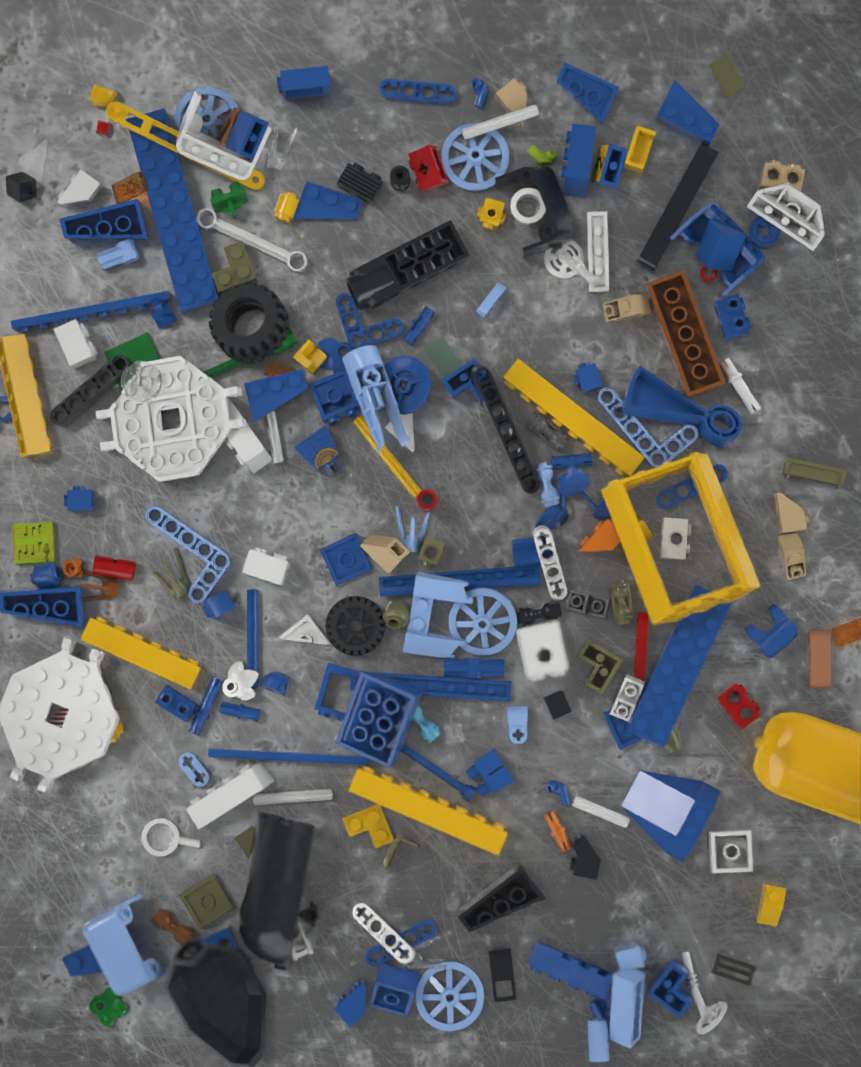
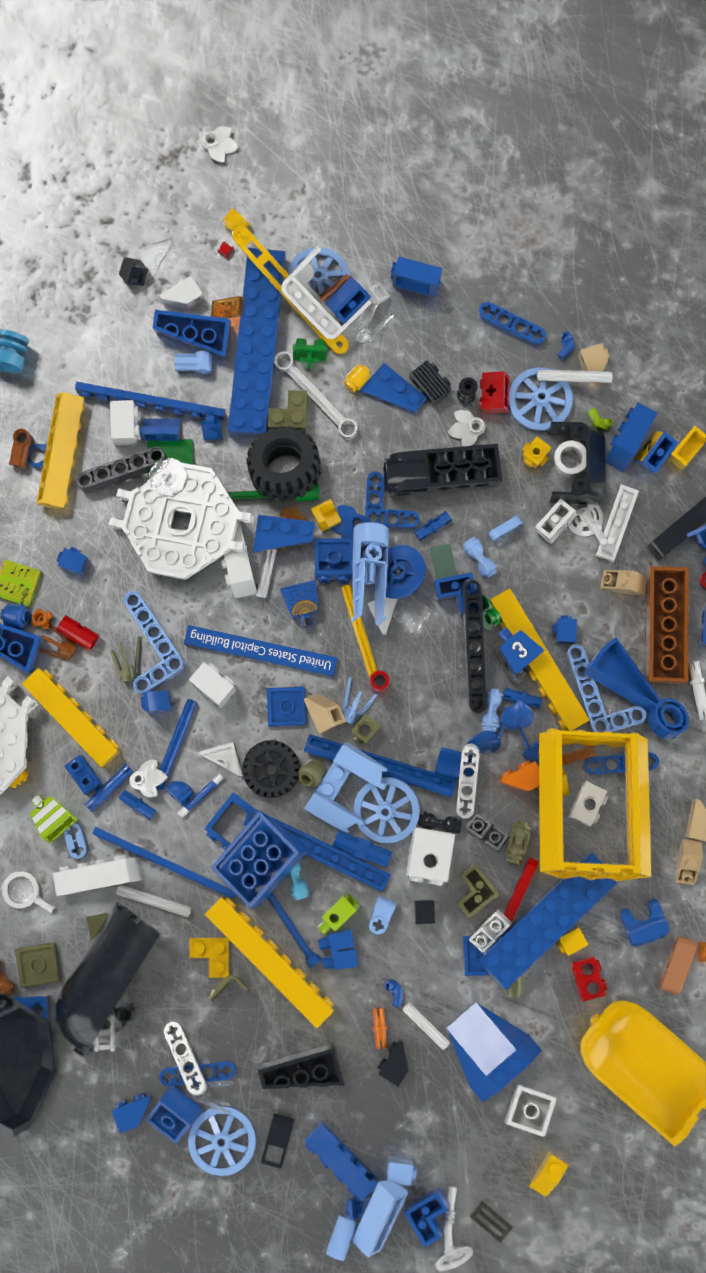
camera: 20 degrees right, 5 degrees down
blue wing [556,63,619,124] -> none
none -> lime torso [30,795,78,844]
none -> blue panel [140,418,181,441]
none -> blue bar [177,773,224,818]
none -> blue tile [184,625,338,677]
none -> white plate [202,126,238,162]
none -> lime torso [317,892,361,935]
none -> white plate [366,282,390,306]
none -> white plate [448,410,485,446]
none -> light blue piece [463,536,498,578]
none -> green plate [482,594,501,630]
none -> blue torso [498,627,544,676]
none -> white brick [535,499,576,544]
none -> yellow brick [556,927,589,956]
none -> clear orange beam [562,746,597,765]

